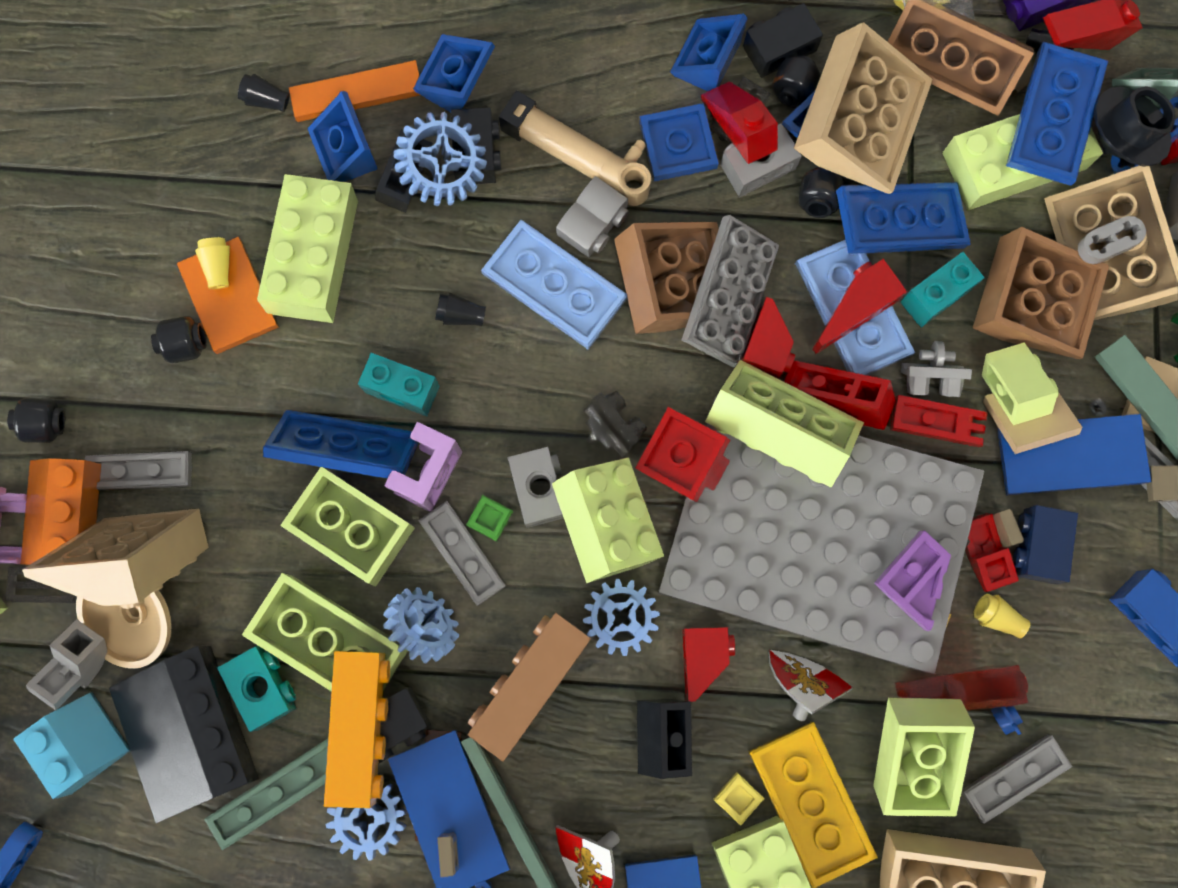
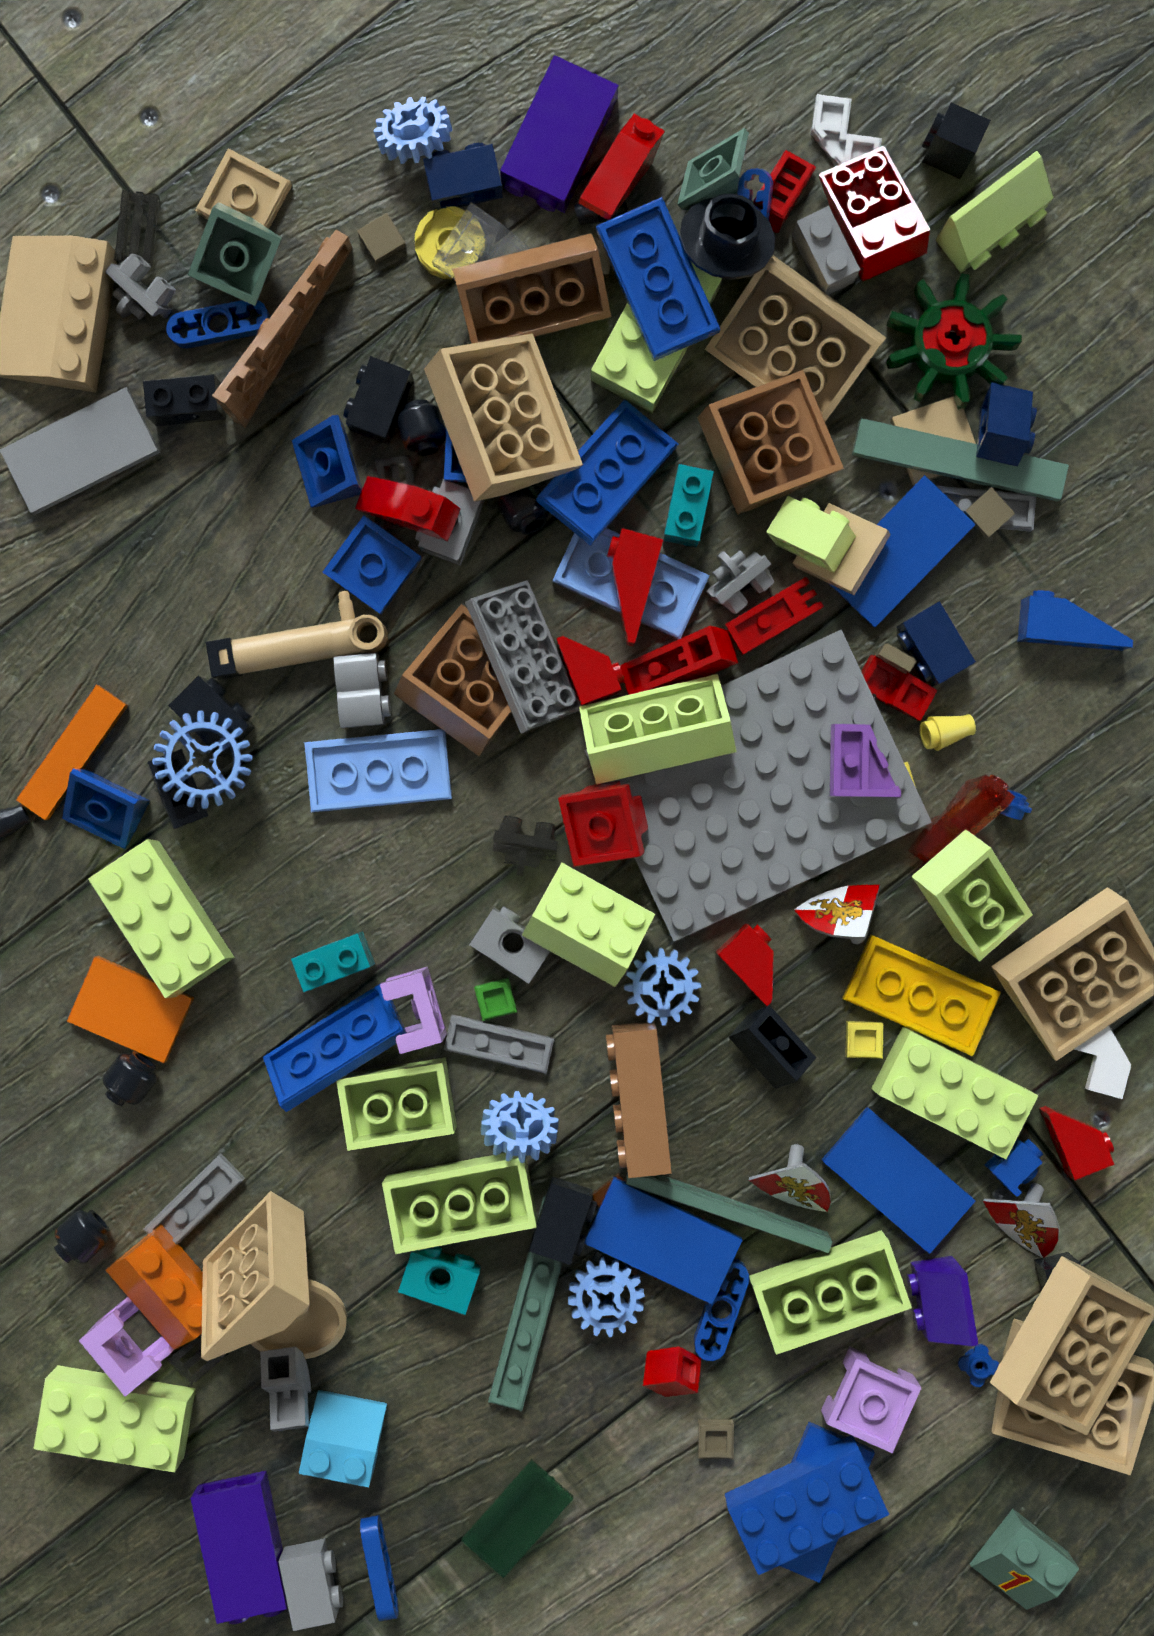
camera: 35 degrees left, 10 degrees up
black slope [109,646,259,823] -> none
light yellow cone [195,237,230,289] -> none
light orange brick [324,651,390,808] -> none
blue slope [413,34,495,113] -> none
black cone [435,292,486,326] -> none
dark tan tile [437,832,459,877] -> none
light grey tile [961,734,1073,824] -> none
light grey beam [1078,216,1146,264] -> none

